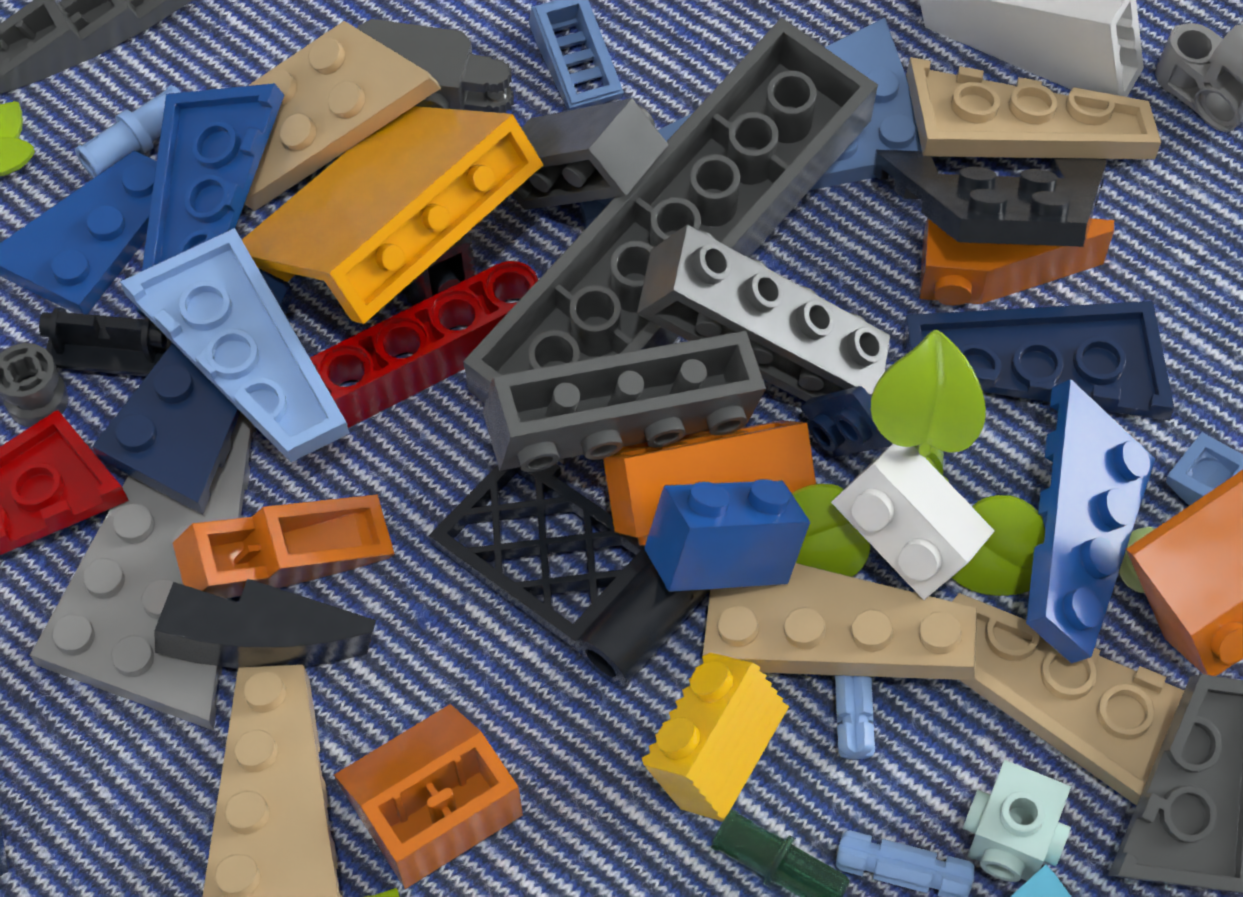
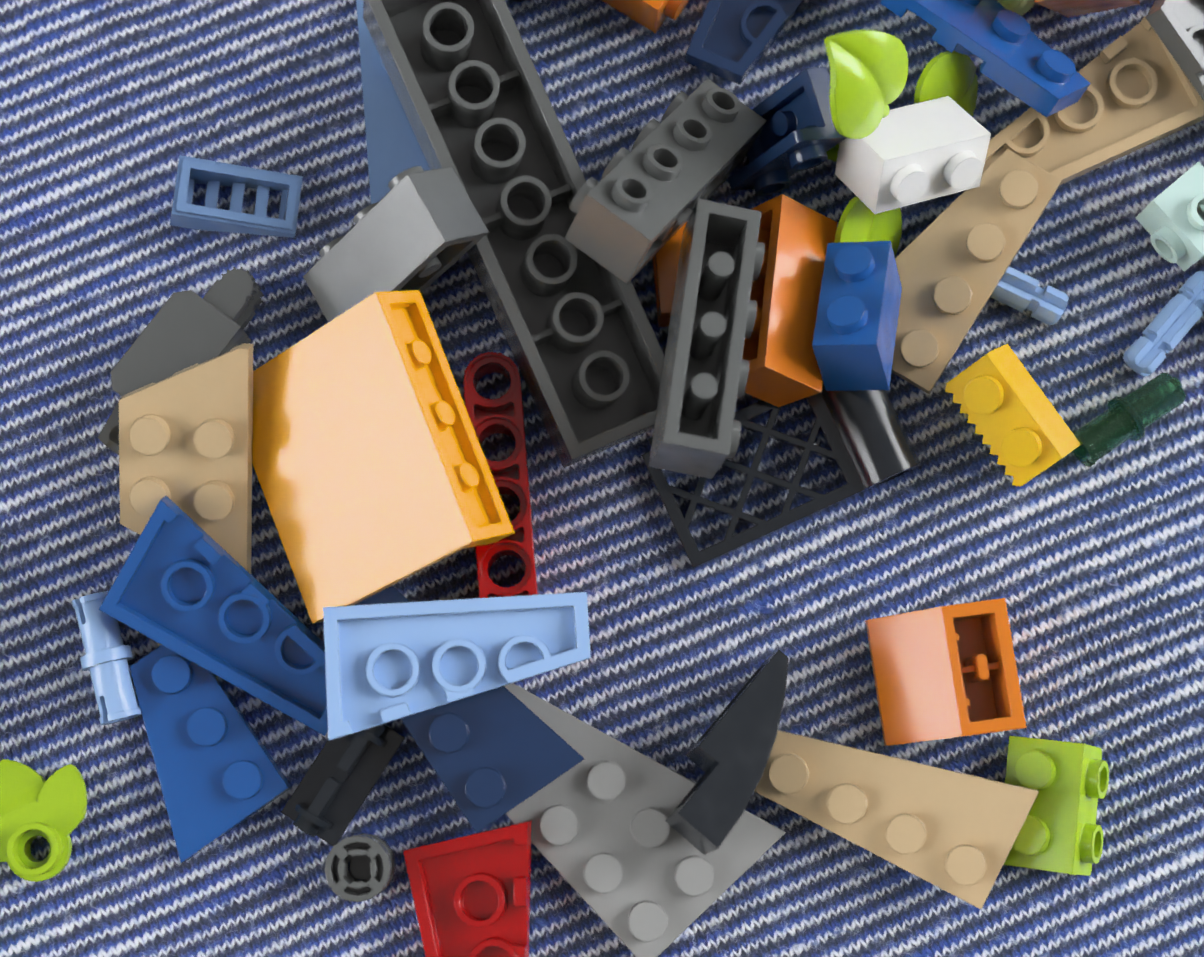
camera: 70 degrees left, 20 degrees up
orange slope [172,494,395,598] -> none

